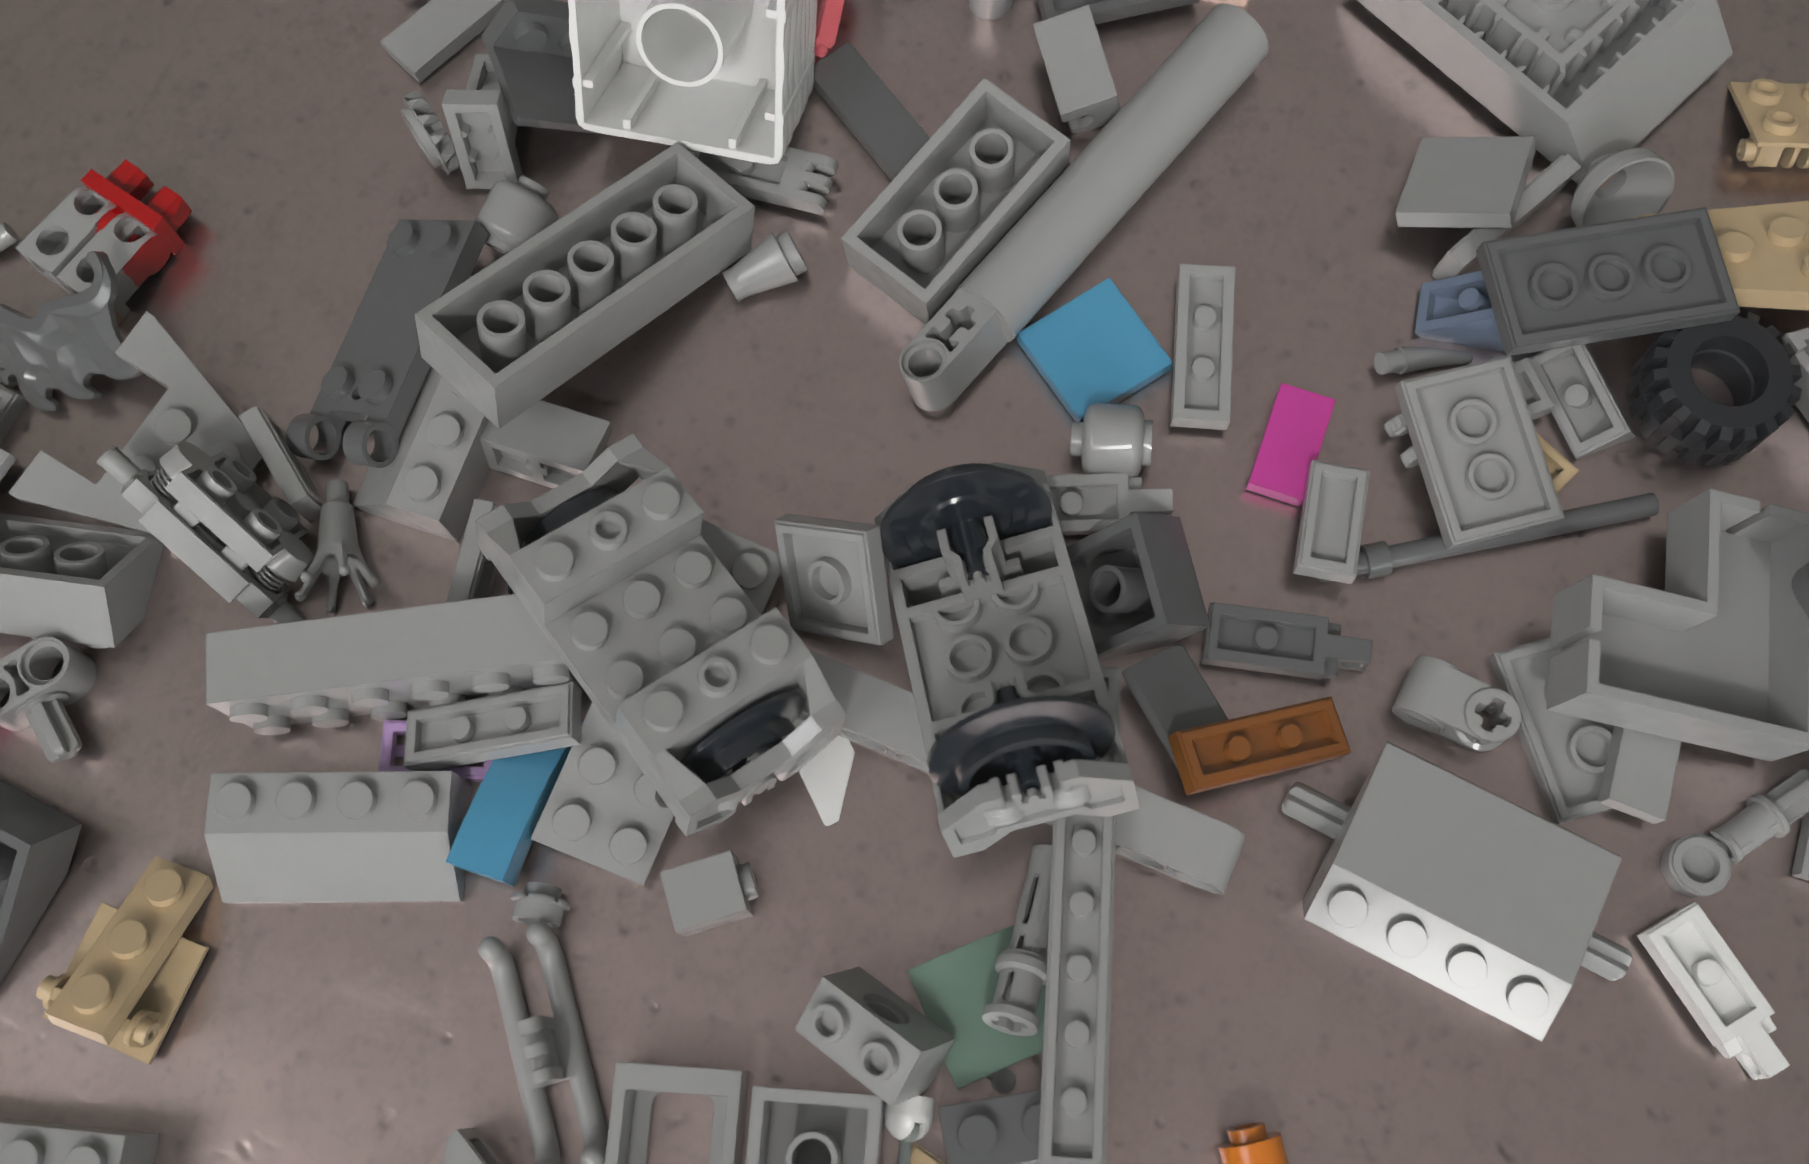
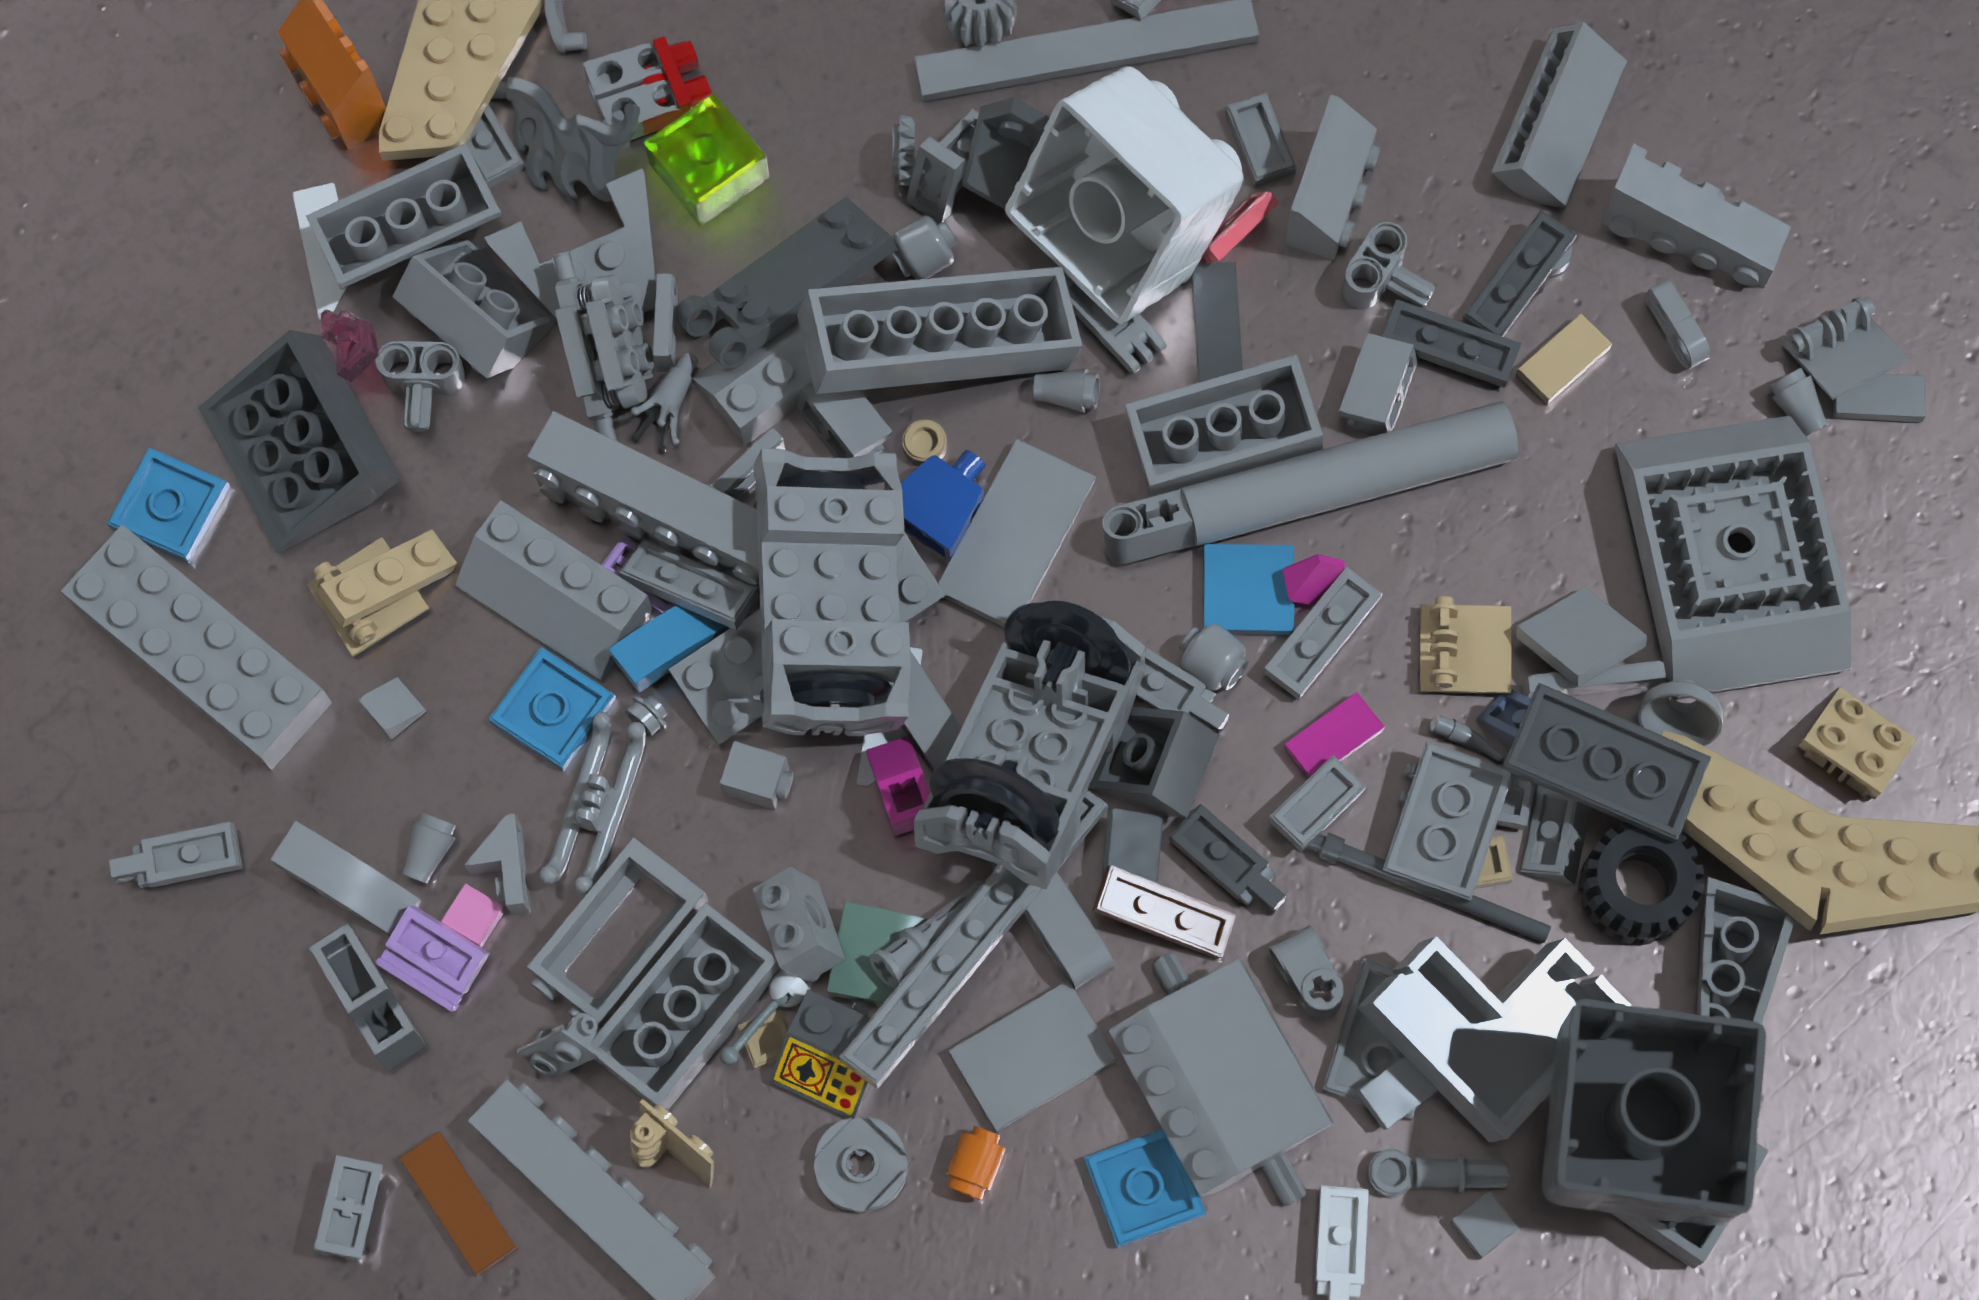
camera: 30 degrees right, 0 degrees up
light grey tile [774,514,894,645] -> none
none -> light grey slope [358,677,426,740]
none -> dark azure tile [488,647,616,771]
none -> clear neon green brick [644,93,770,227]
none -> dark pink slope [865,736,930,836]
none -> blue torso [901,450,986,563]
none -> tan tile [902,420,947,466]
none -> light grey tile [938,438,1096,628]
none -> light grey tile [948,980,1117,1133]
none -> dark azure tile [1084,1129,1206,1248]
none -> dark pink slope [1282,554,1345,606]
none -> tan hinge [1420,596,1511,694]

